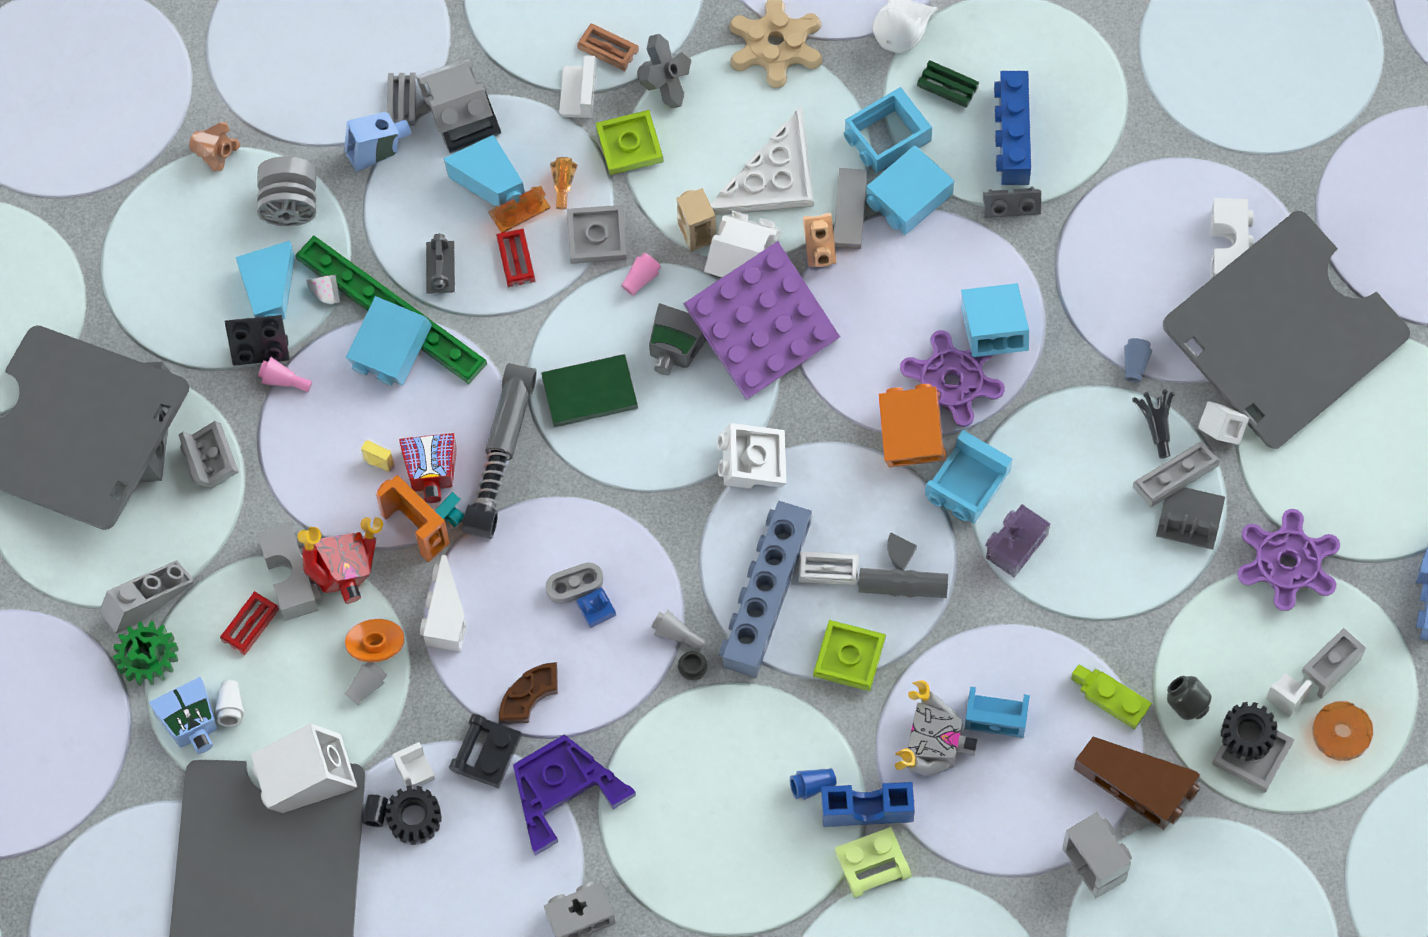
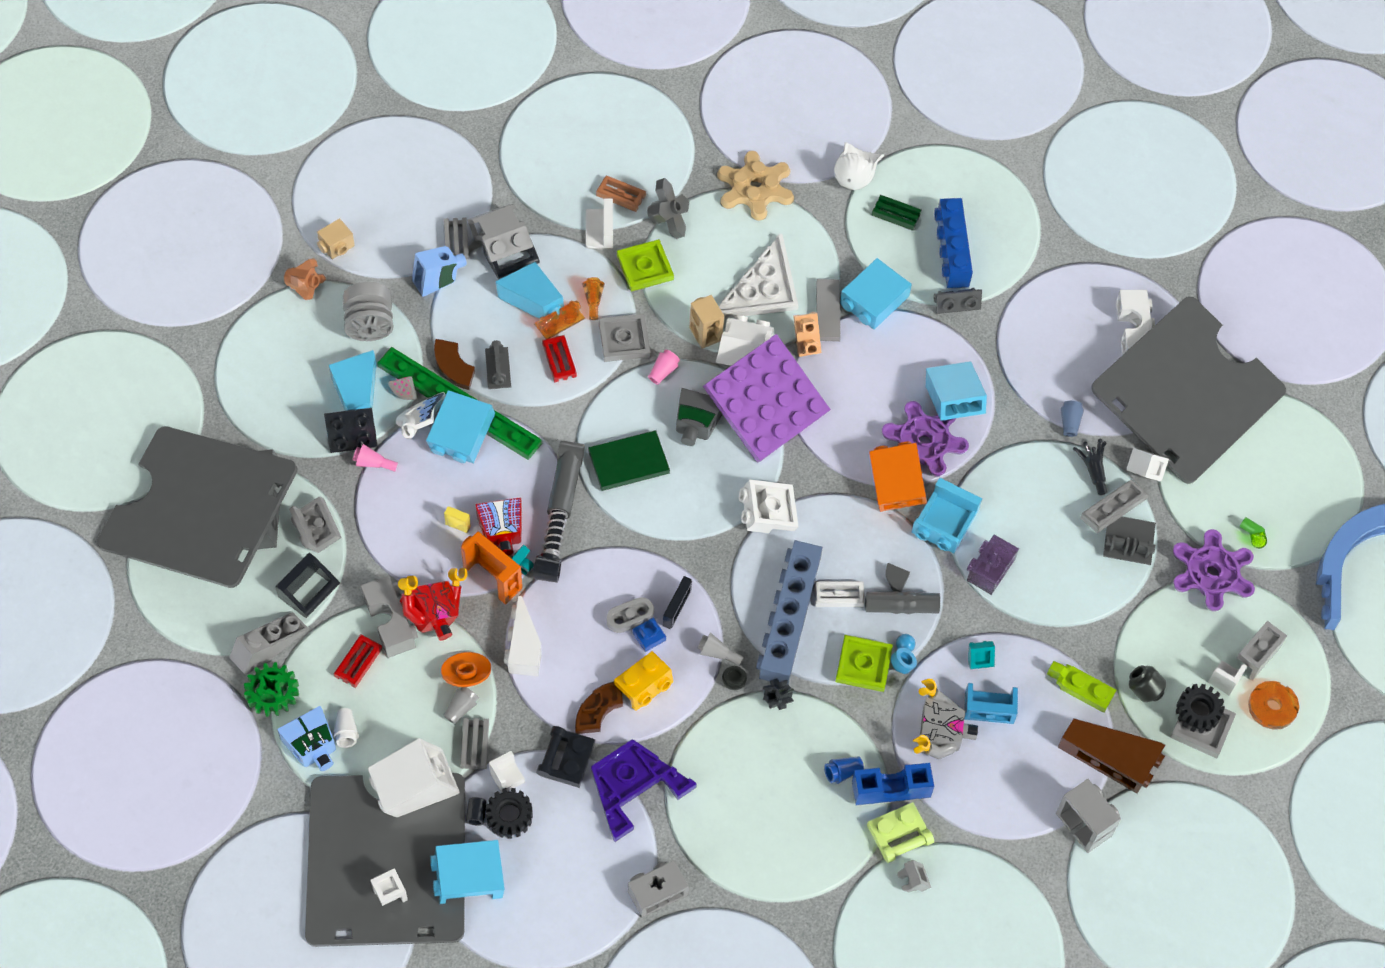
camera: 10 degrees left, 5 degrees down
medium azure window [843,87,932,174] -> none
none -> black tile [275,552,340,618]
none -> tan brick [317,218,355,259]
none -> white panel [370,868,408,906]
none -> white arm [396,392,446,439]
none -> medium azure panel [430,840,505,904]
none -> reddish brown tile [434,339,475,390]
none -> light grey tile [461,718,489,769]
none -> yellow bracket [614,651,673,711]
none -> black tile [663,576,692,629]
none -> black gear [763,678,794,710]
none -> dark azure plate [891,634,917,674]
none -> light grey tile [897,860,931,892]
none -> teal tile [968,641,995,669]
none -> arm [1239,517,1267,549]

